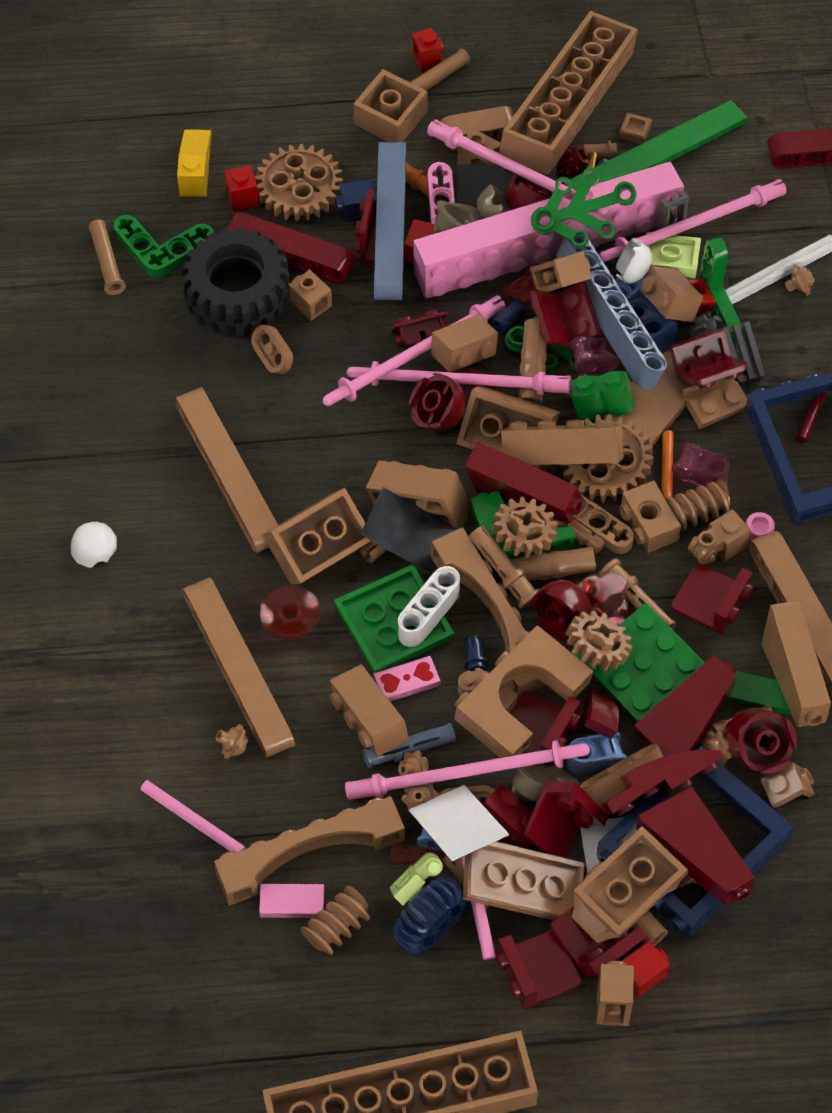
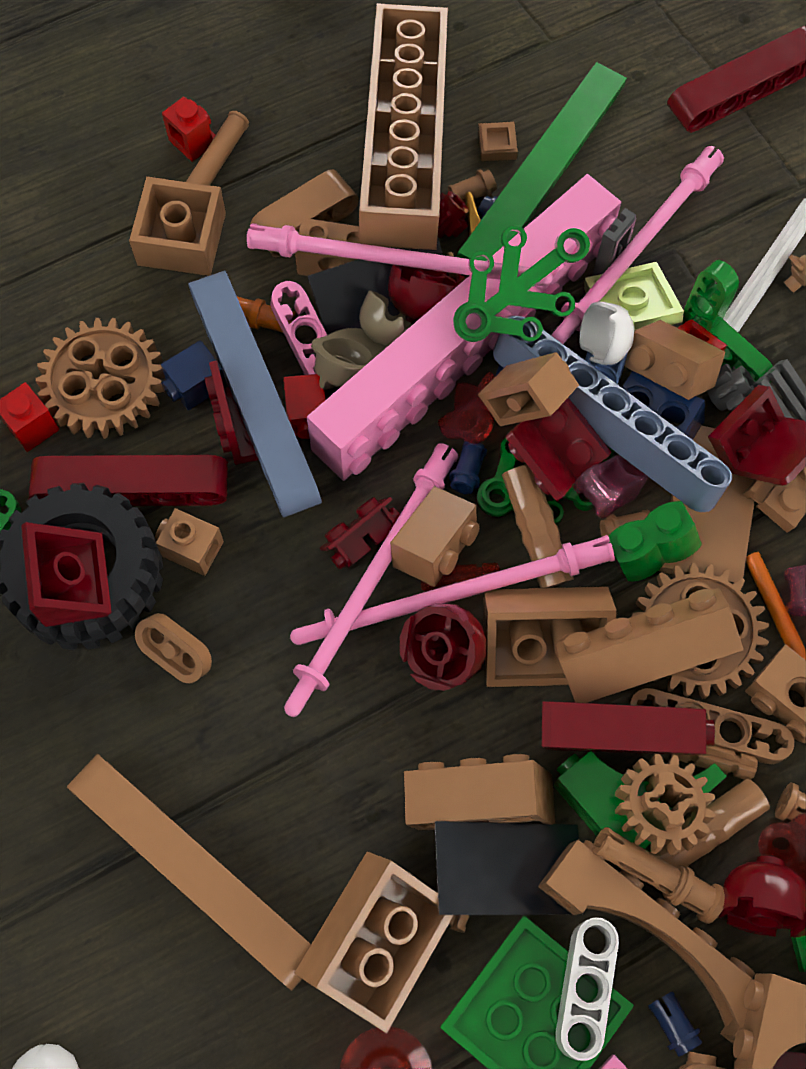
camera: 25 degrees left, 10 degrees up
none -> dark red slope [21,522,112,627]

